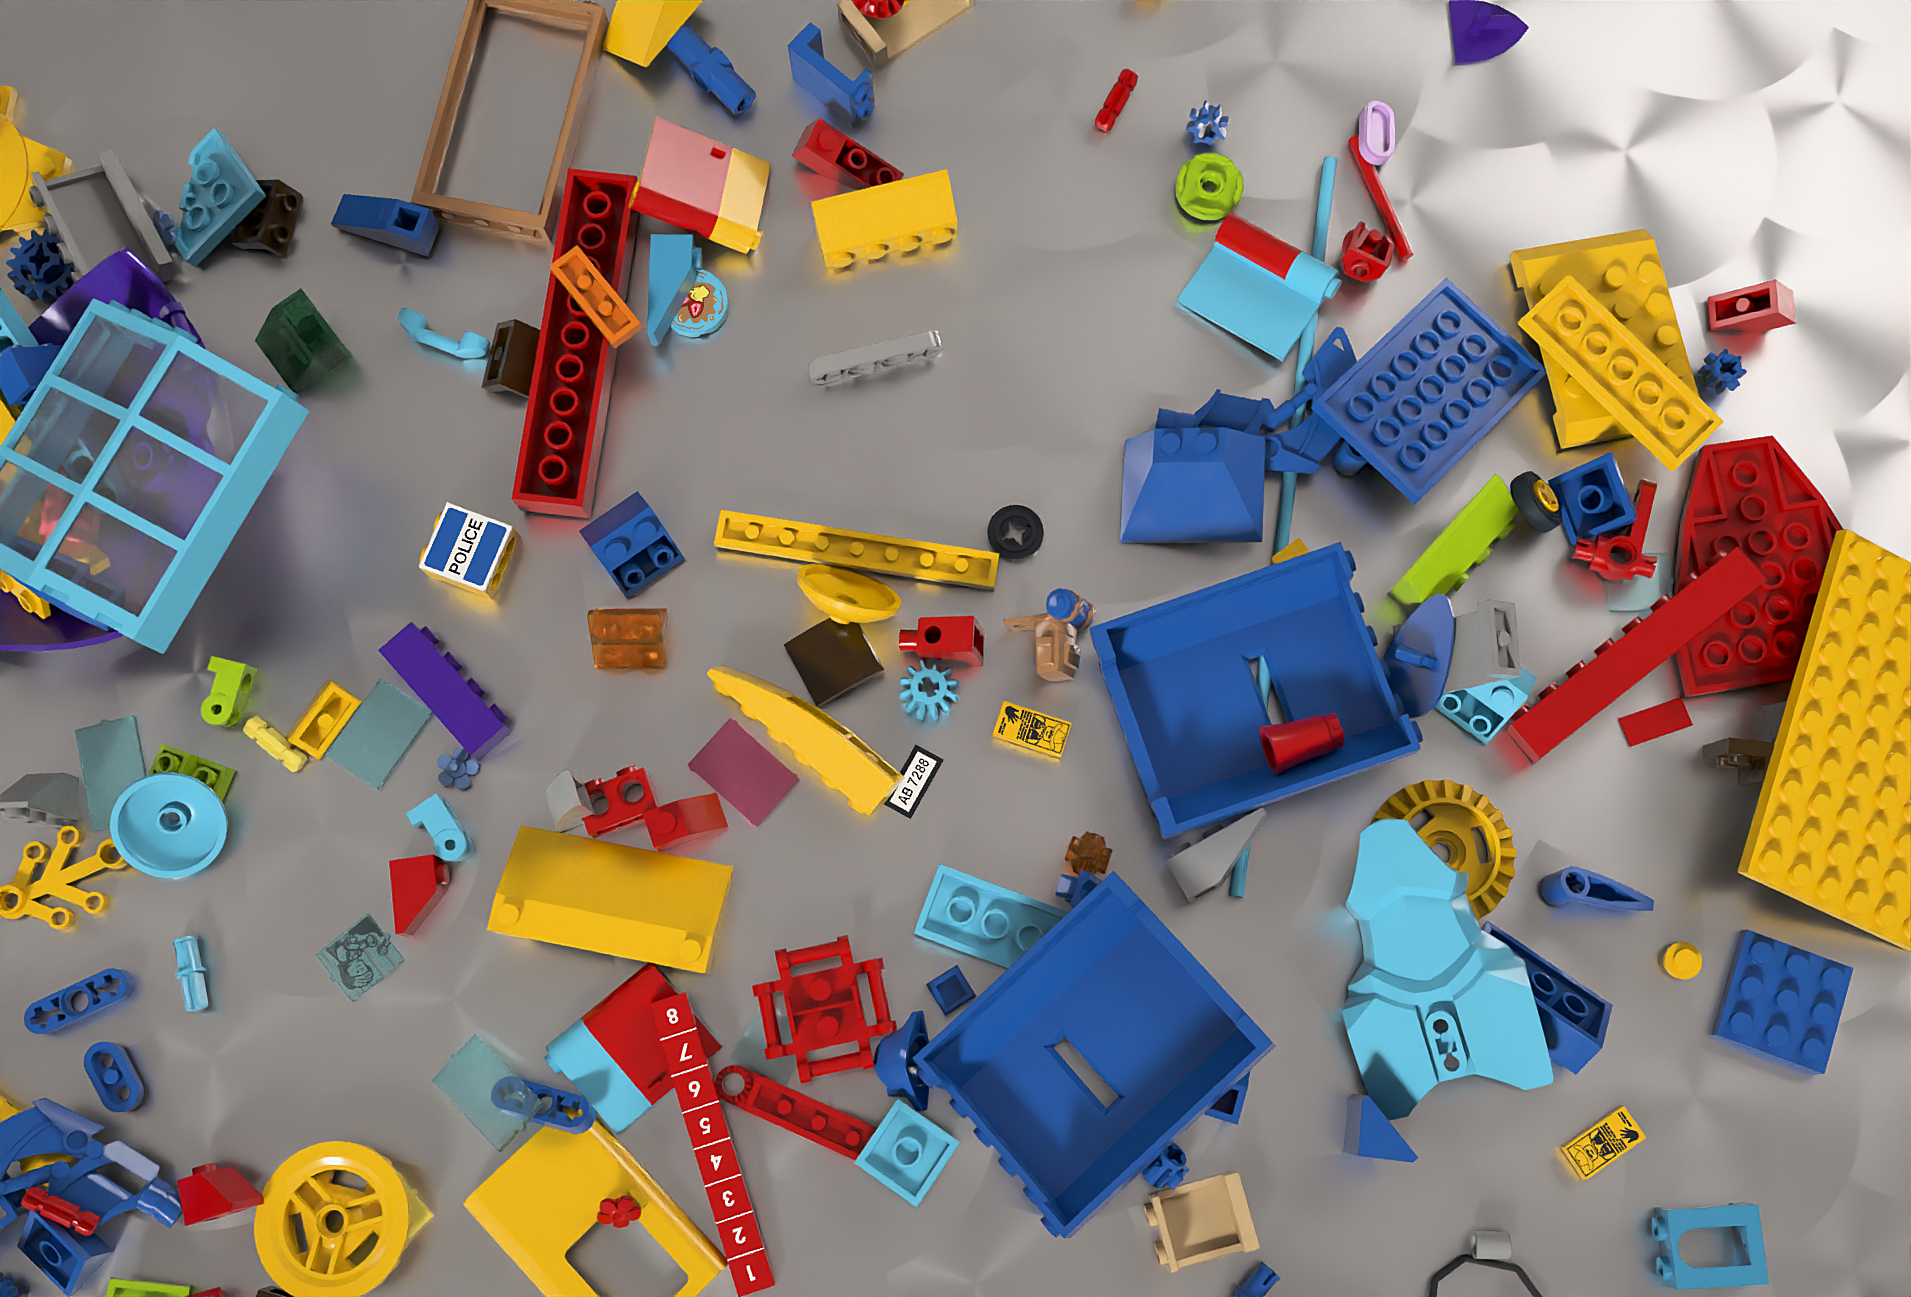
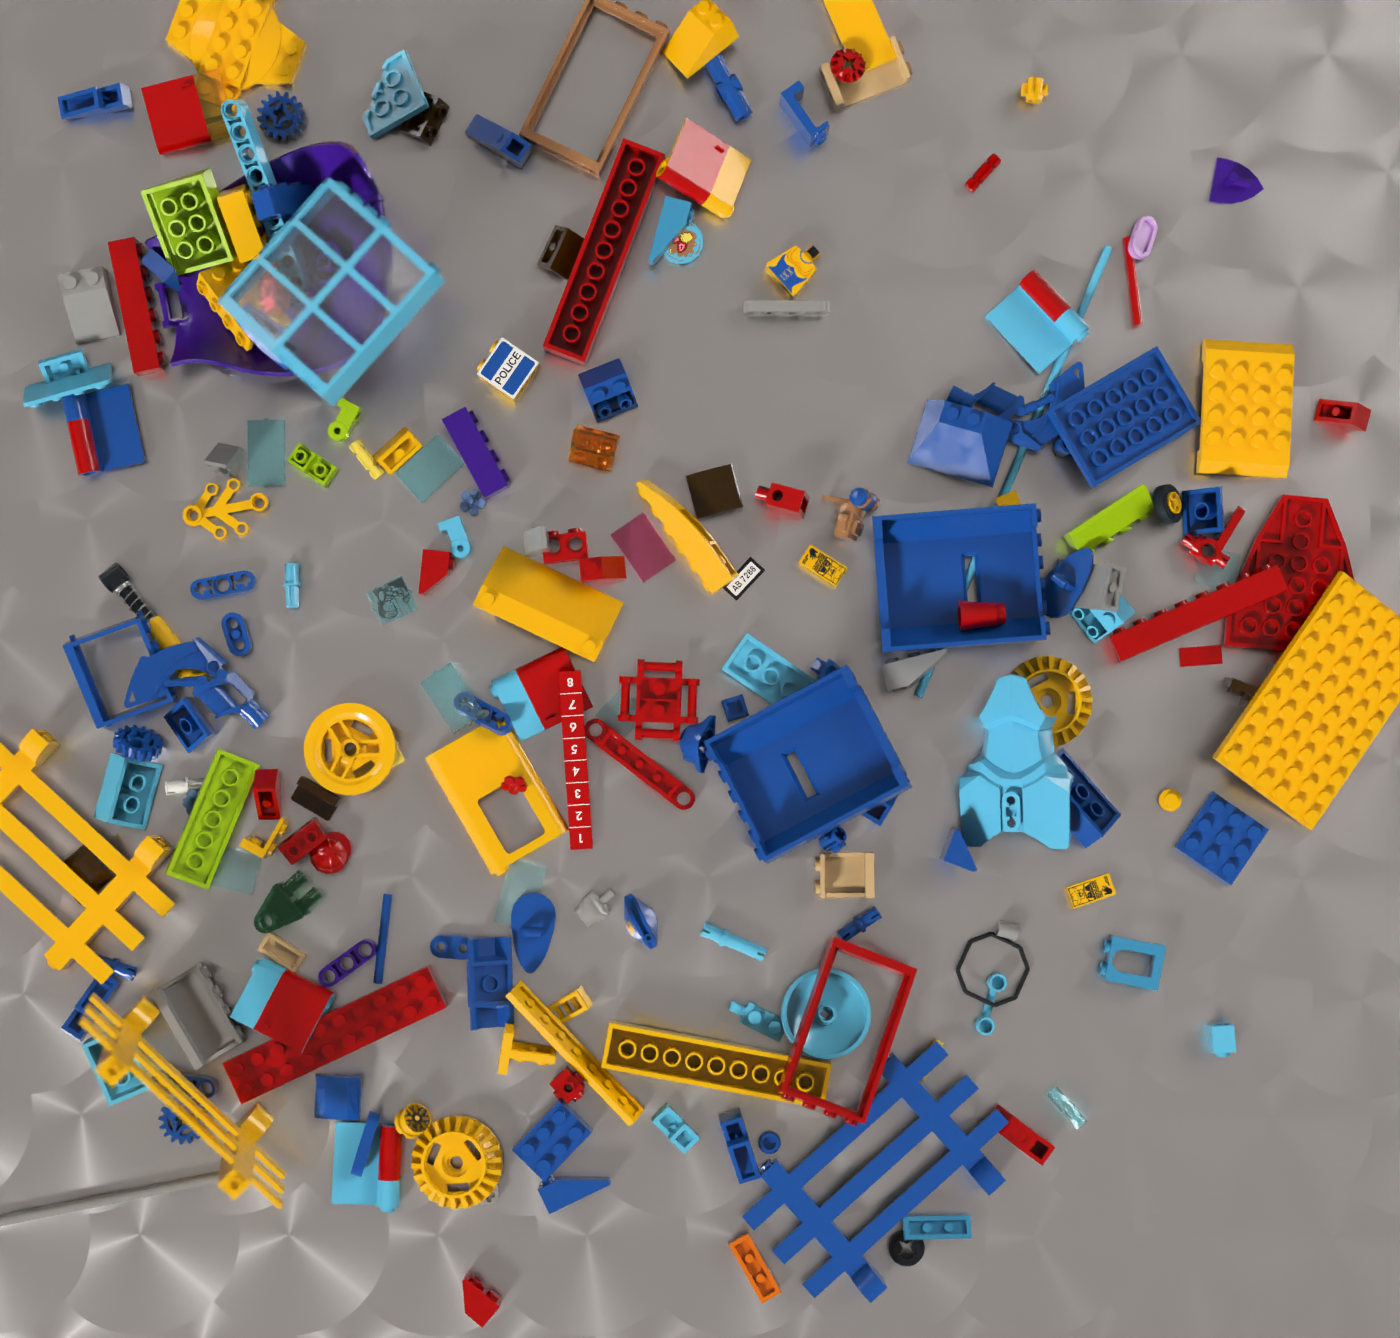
camera: 15 degrees right, 10 degrees up
red axle [21,1187,100,1236] -> none
light grey panel [28,150,173,284] -> none
medium azure dish [110,772,228,878] -> none
medium blue plant [153,210,176,250] -> none
red slope [177,1163,264,1226] -> none
clear green slope [255,288,352,394] -> none
medium azure bar [397,308,491,359] -> none
orange plate [549,245,643,349] -> none
yellow plate [714,509,1000,591] -> none
red slope [791,118,904,191] -> none
yellow dish [796,564,902,624] -> none
yellow slope [811,169,957,268] -> none
medium azure plate [854,1098,960,1207] -> none
medium azure gear [899,659,959,720] -> none
black gear [987,505,1044,561] -> none
clear orange gear [1064,831,1113,875] -> none
lime plate [1175,153,1244,220] -> none
blue gear [1186,101,1230,147] -> none
red hand [1338,221,1395,283] -> none
yellow plate [1517,274,1724,472] -> none
blue piece [1541,866,1654,911] -> none
blue gear [1697,349,1747,395] -> none
none -> torso [765,245,821,299]

